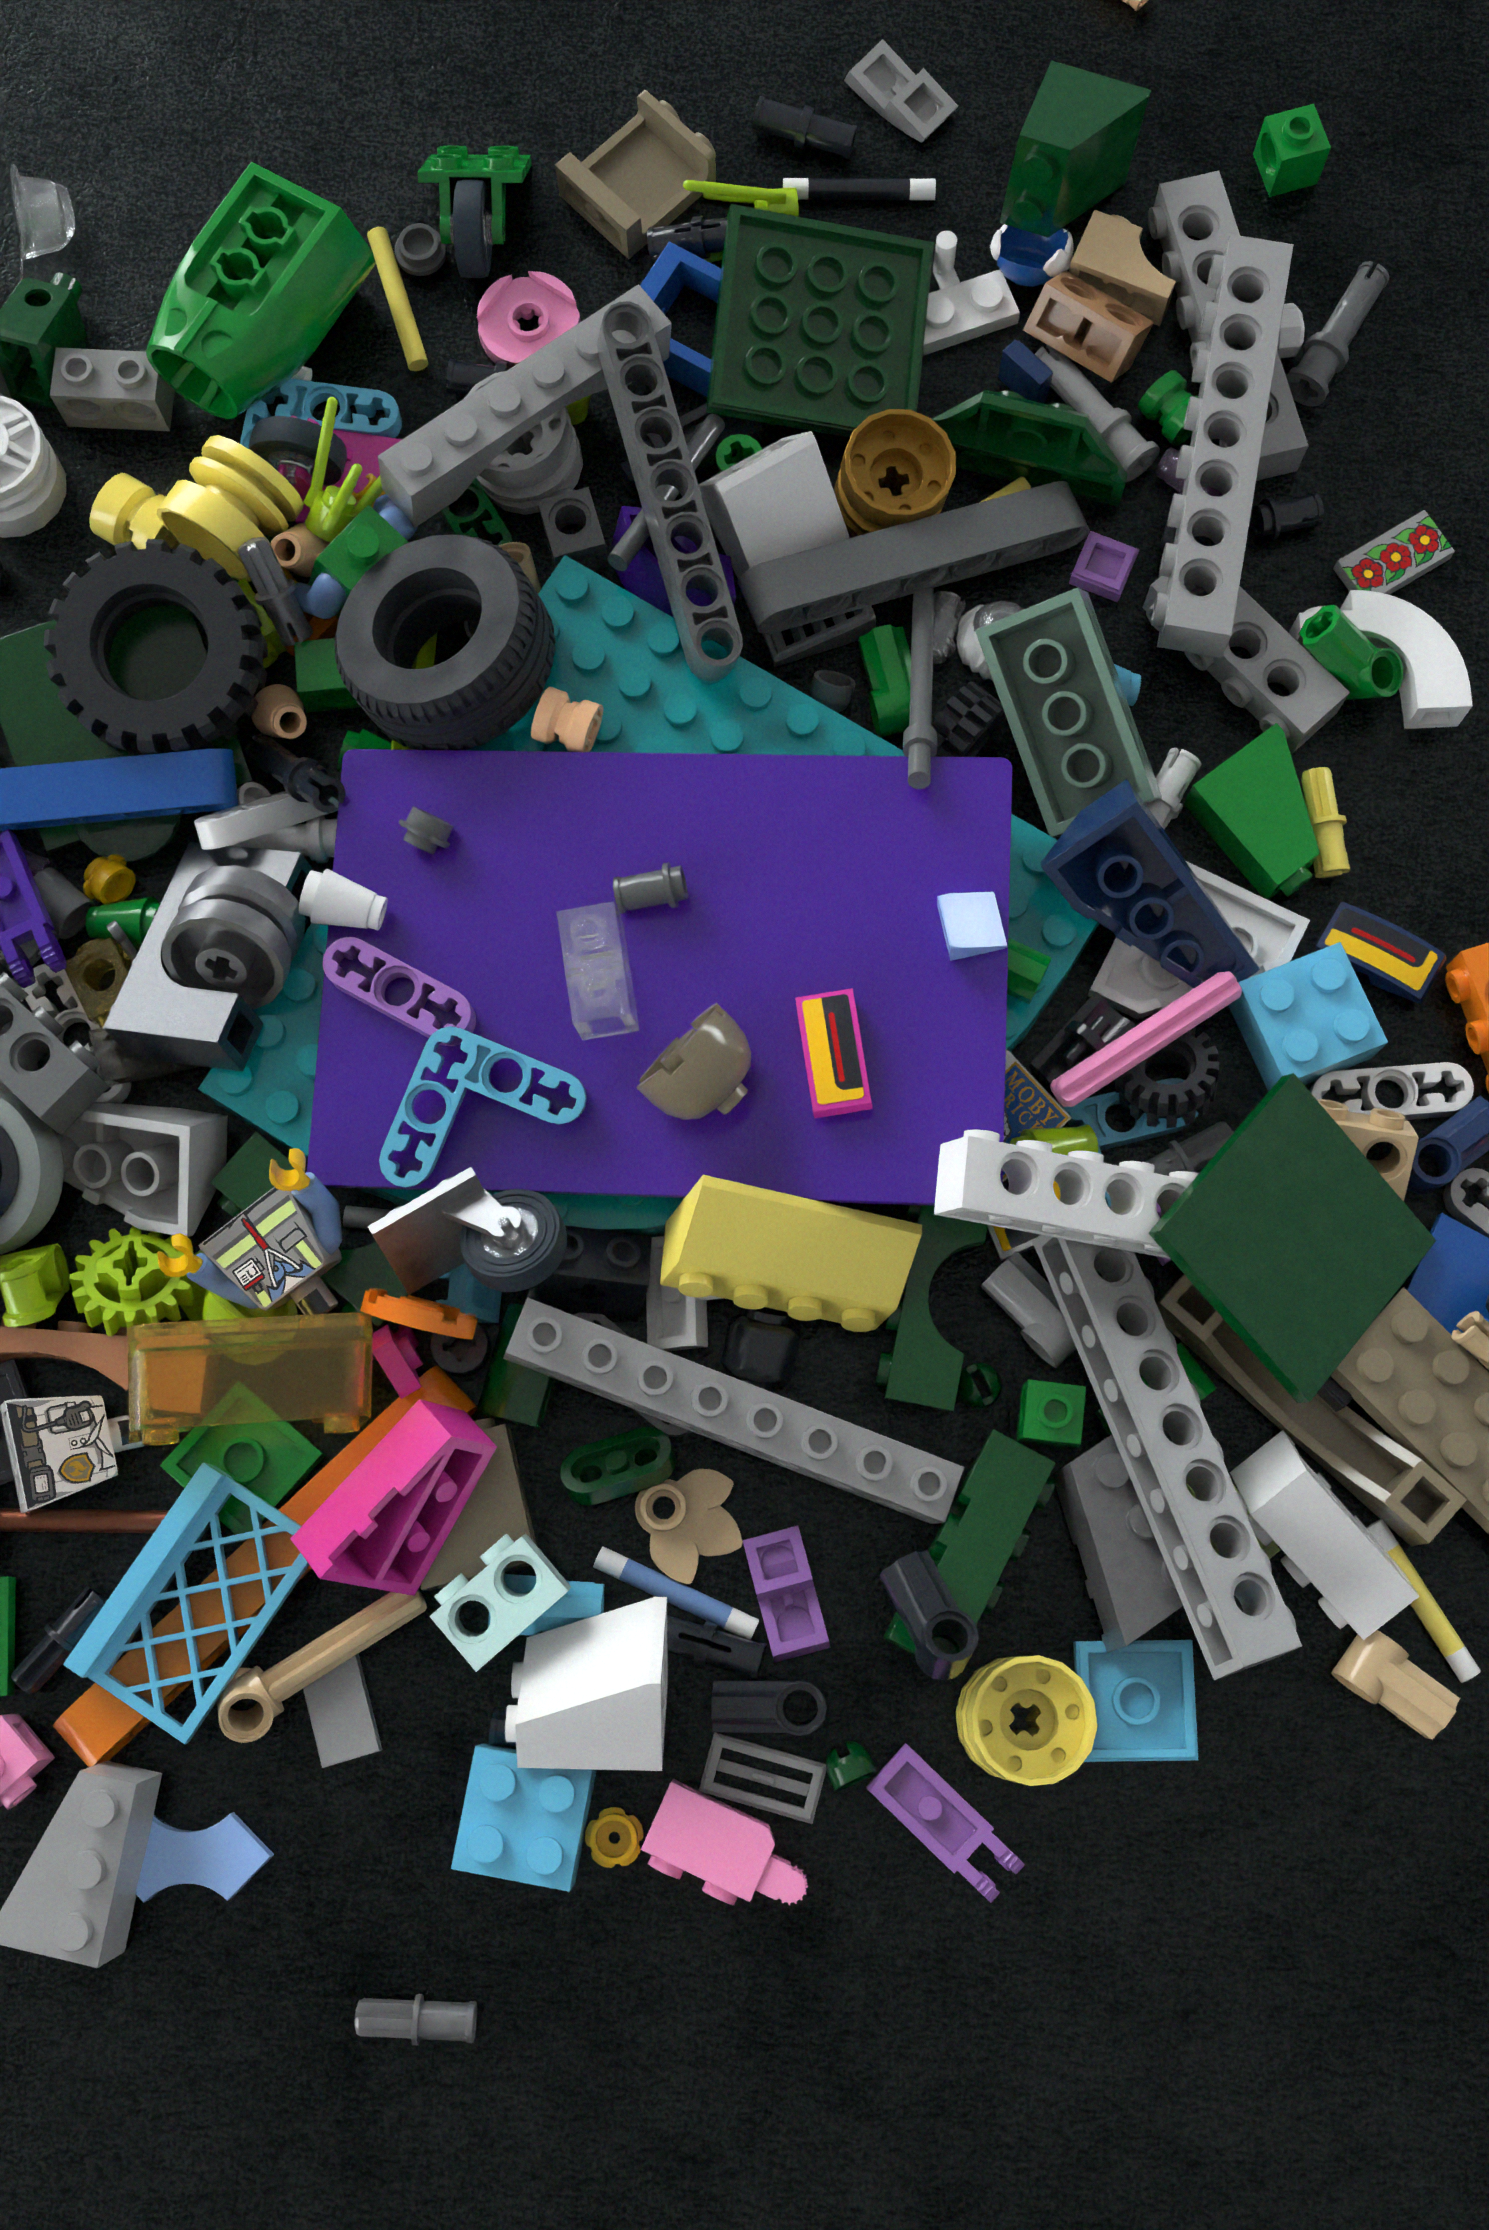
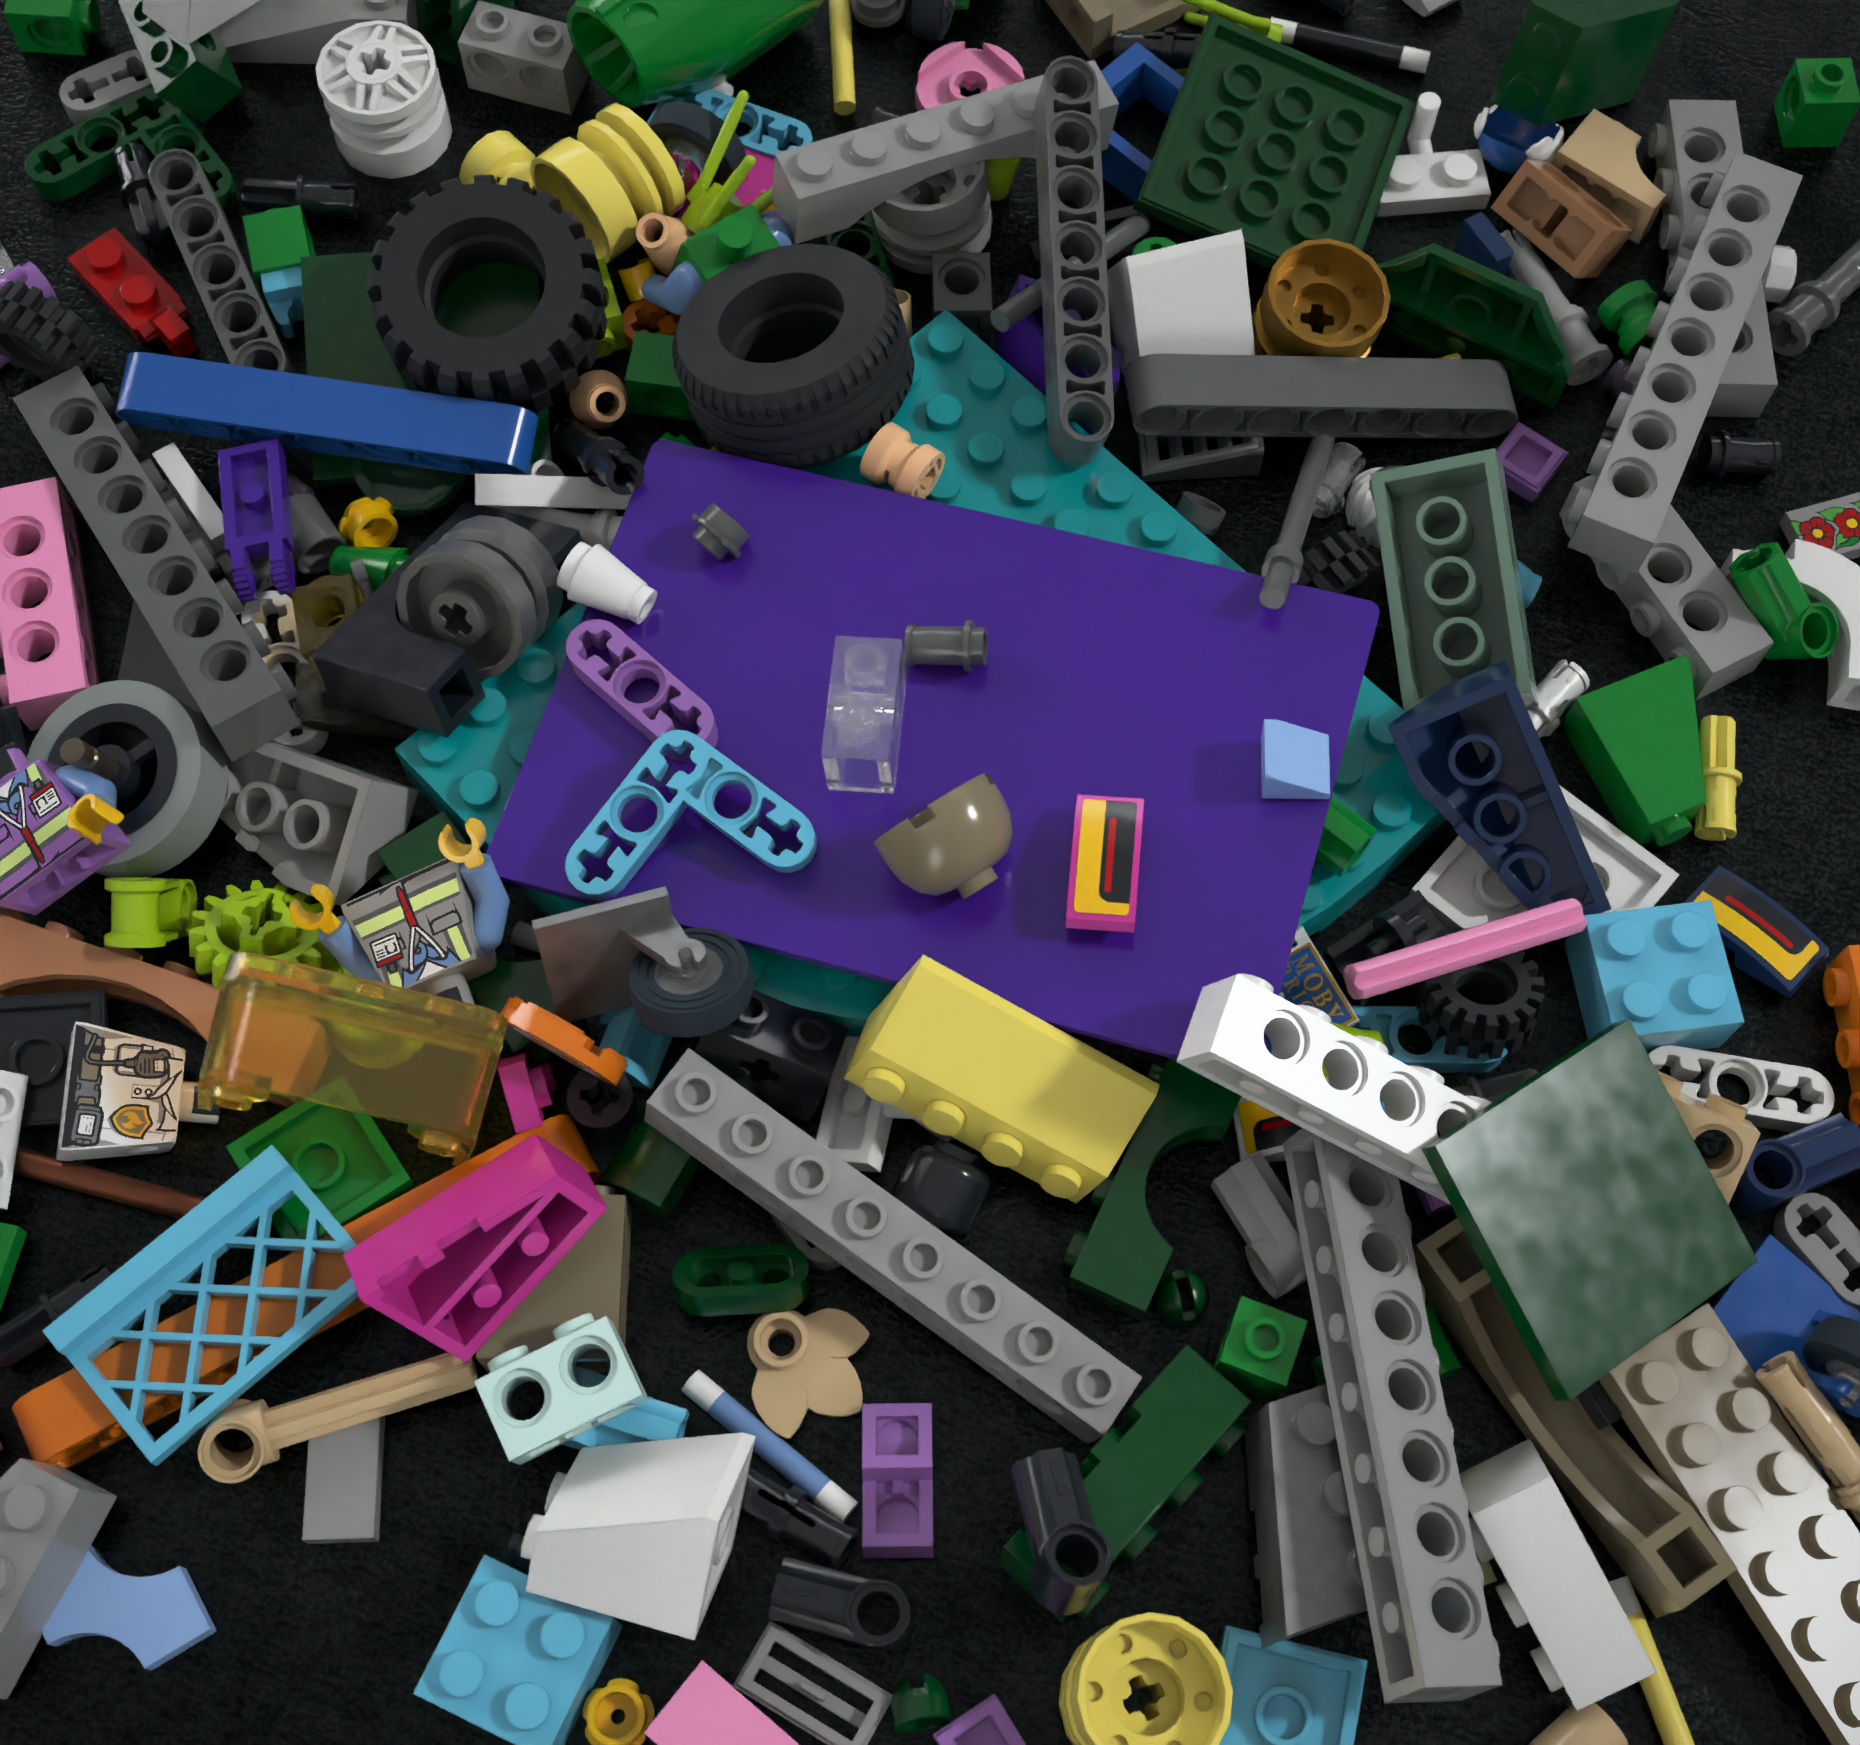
camera: 10 degrees right, 10 degrees down
flat silver axle [238,537,313,646] -> none
green piece [858,624,933,738] -> none

